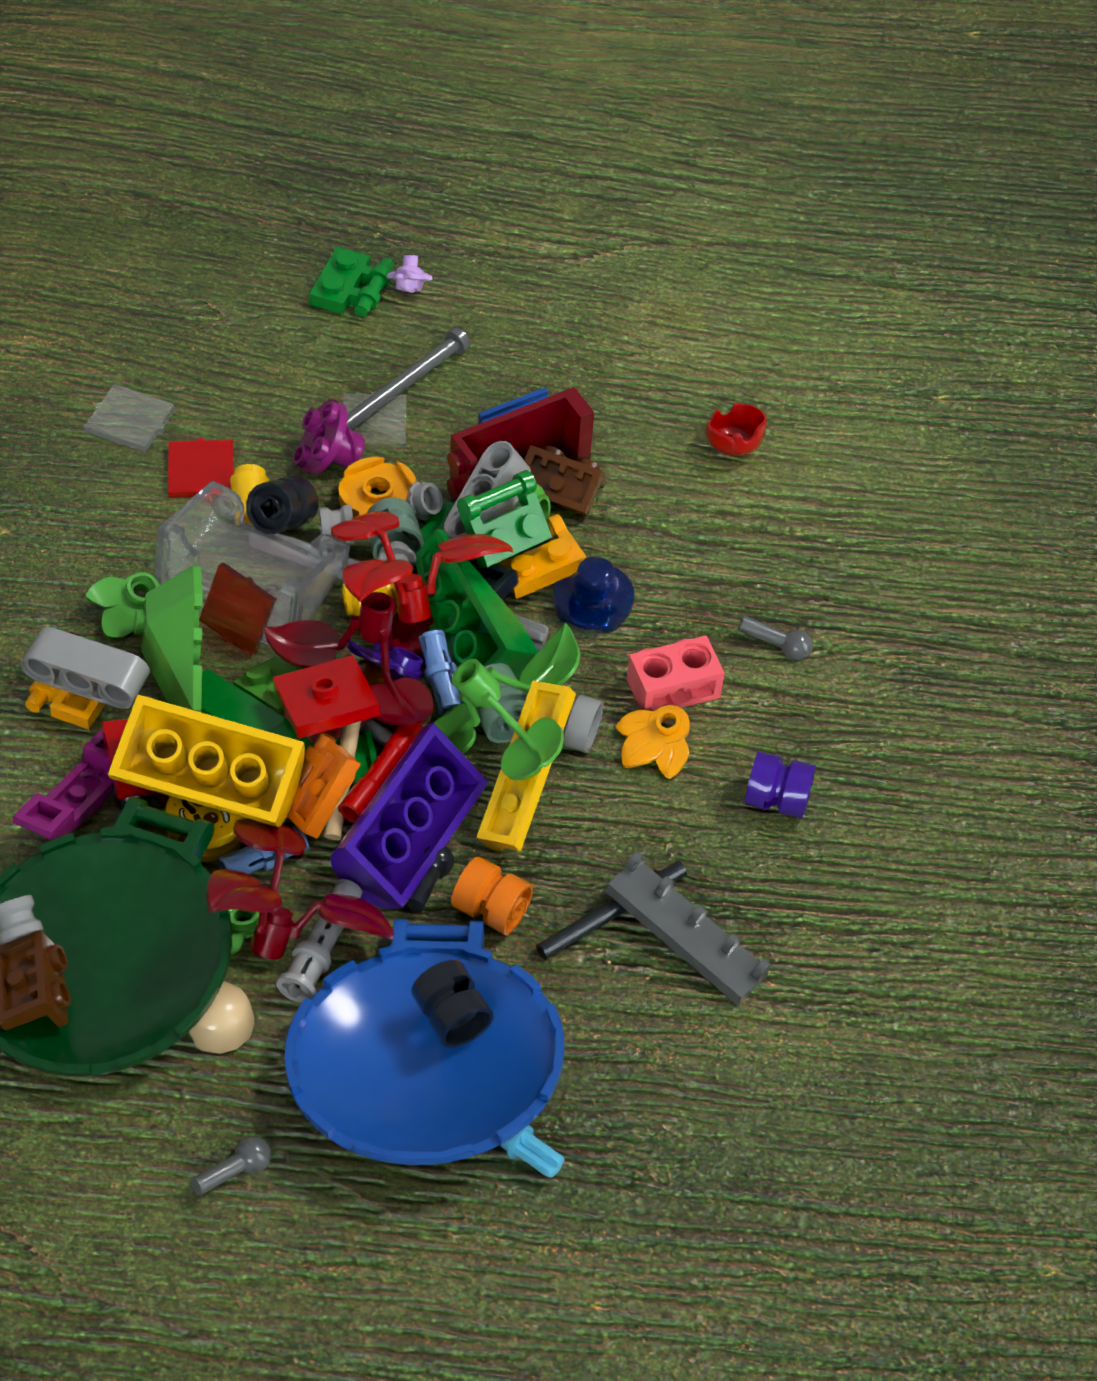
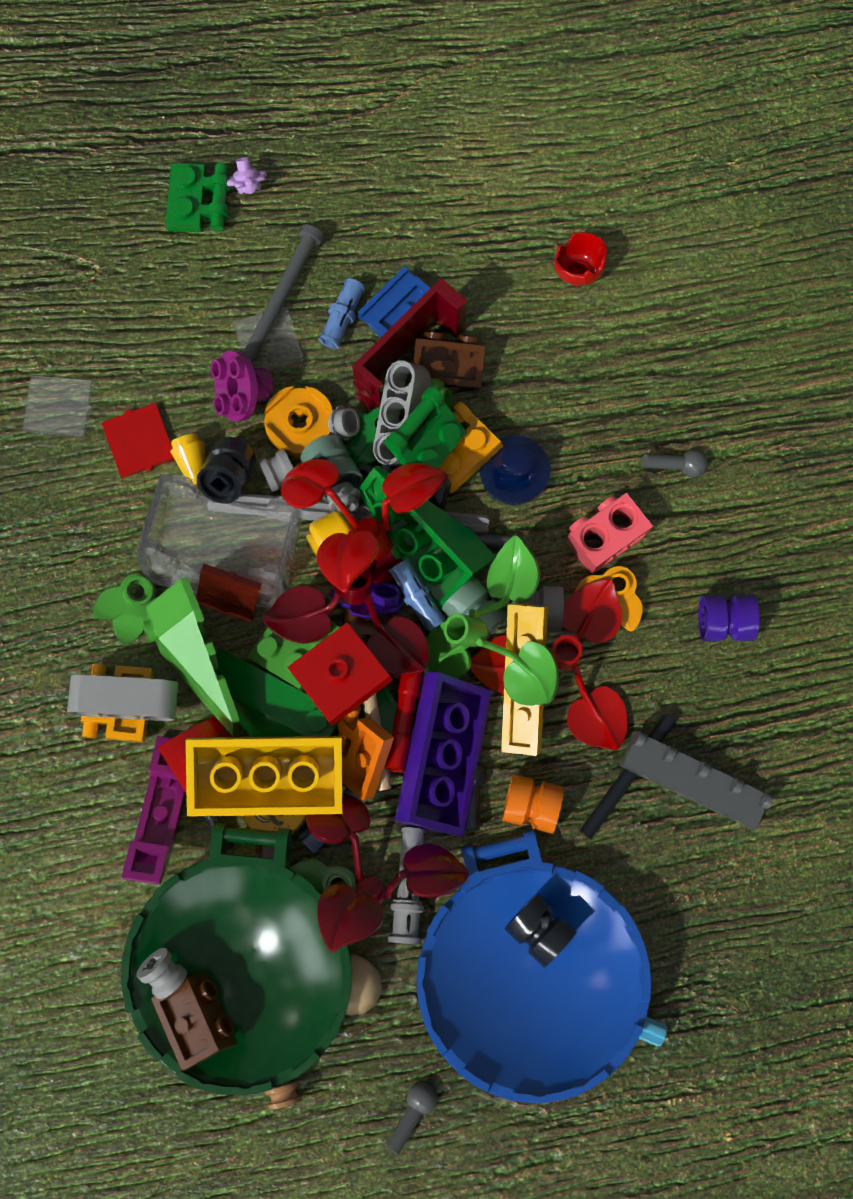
camera: 15 degrees left, 25 degrees up
none -> medium nougat bush [265,1080,303,1110]
none -> medium blue pin [318,278,365,349]
none -> red plant [470,579,627,750]

